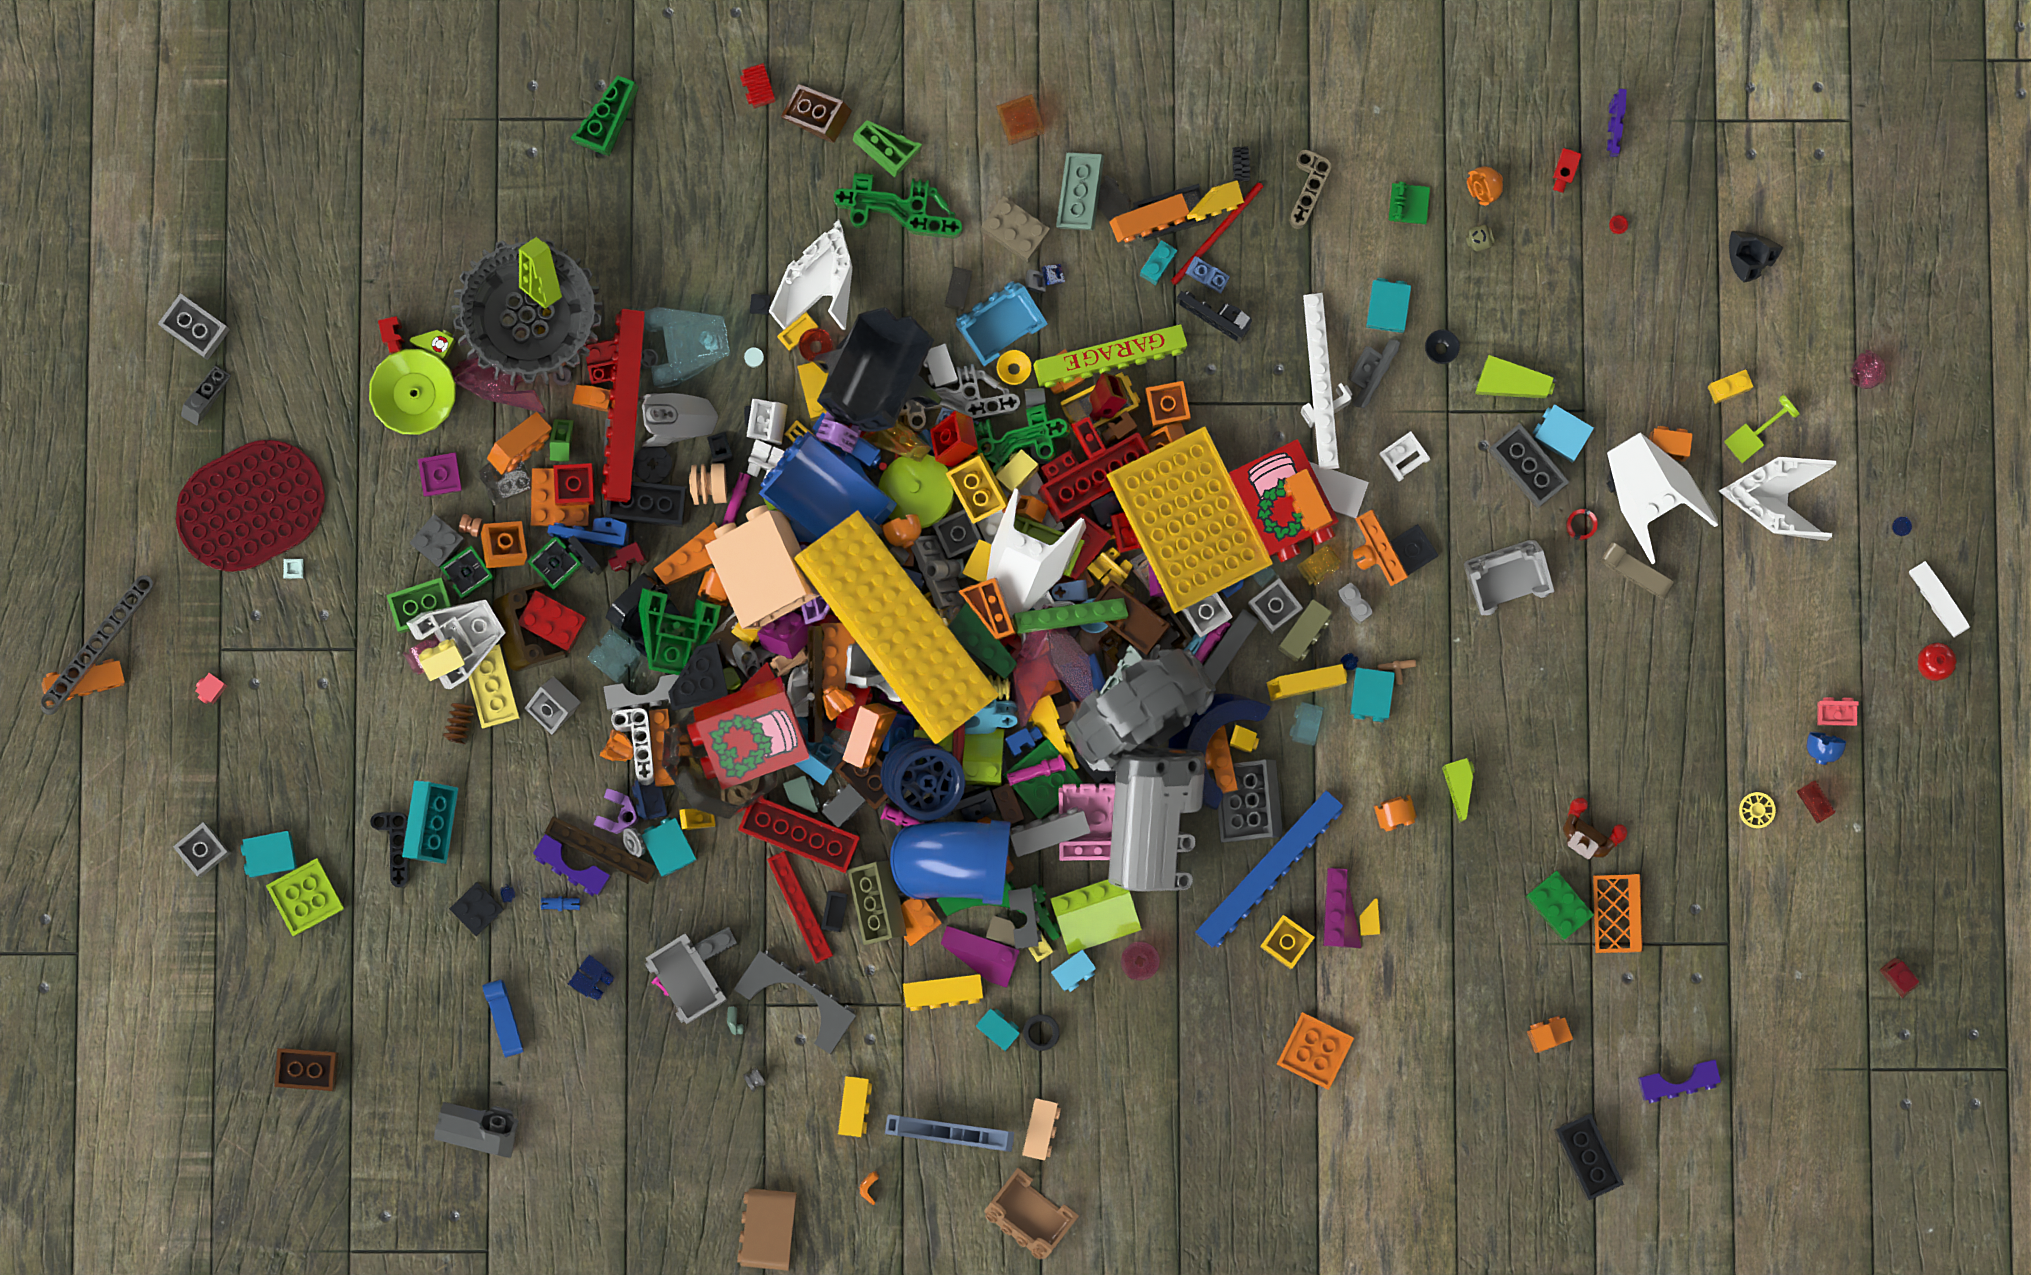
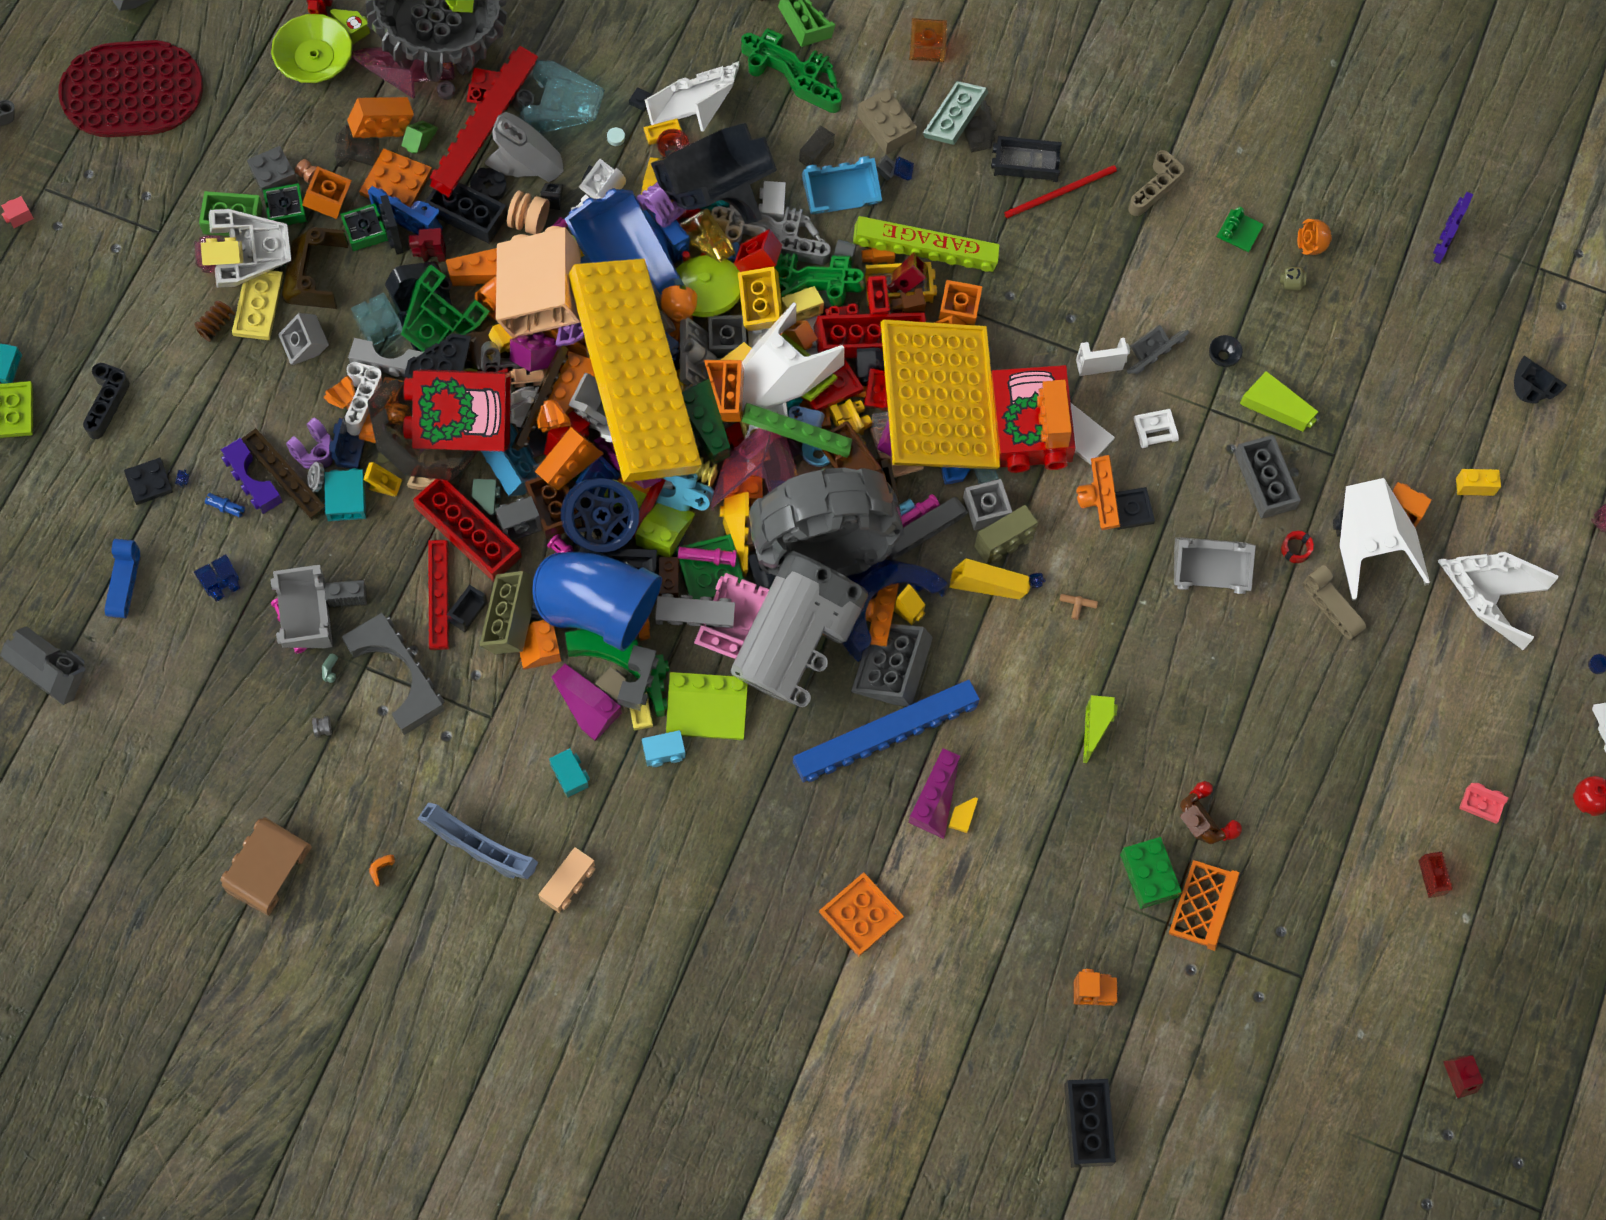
camera: 15 degrees right, 15 degrees down
light aqua tile [284,559,304,579] -> none
teal brick [402,781,458,864] -> none
magenta plate [418,453,462,497] -> none
red brick [518,590,588,653] -> none
red brick [553,463,595,506] -> none
orange slope [572,385,612,412] -> none
yellow brick [838,1076,872,1137] -> none
yellow slope [903,974,983,1011] -> none
medium nougat windscreen [985,1168,1079,1259] -> none
yellow piece [997,350,1031,385] -> none
blue hips [1005,727,1043,759] -> none
black tyre [1023,1014,1060,1051] -> none
orange brick [1109,193,1190,243] -> none
clear pink brick [1121,942,1160,981] -> none
teal brick [1140,240,1177,286] -> none
black plate [1176,291,1252,344] -> none
white slope [1181,593,1233,638] -> none
medium blue slope [1186,257,1230,293] -> none
yellow slope [1187,181,1244,221] -> none
black tyre [1232,146,1250,181] -> none
yellow brick [1260,915,1315,969] -> none
clear light blue brick [1289,702,1324,746] -> none
clear yellow brick [1296,543,1341,586] -> none
white plate [1303,293,1339,470] -> none
light grey brick [1338,583,1372,624] -> none
teal brick [1349,668,1395,723] -> none
teal brick [1366,278,1411,333] -> none
orange brick [1374,795,1417,832] -> none
medium azure brick [1533,404,1594,463] -> none
red torso [1552,148,1581,193] -> none
red plate [1609,215,1628,234] -> none
dark purple arch [1638,1060,1721,1103] -> none
lime piece [1724,394,1800,463] -> none
light yellow wheel [1739,792,1776,828] -> none
blue cylinder [1806,732,1846,765] -> none

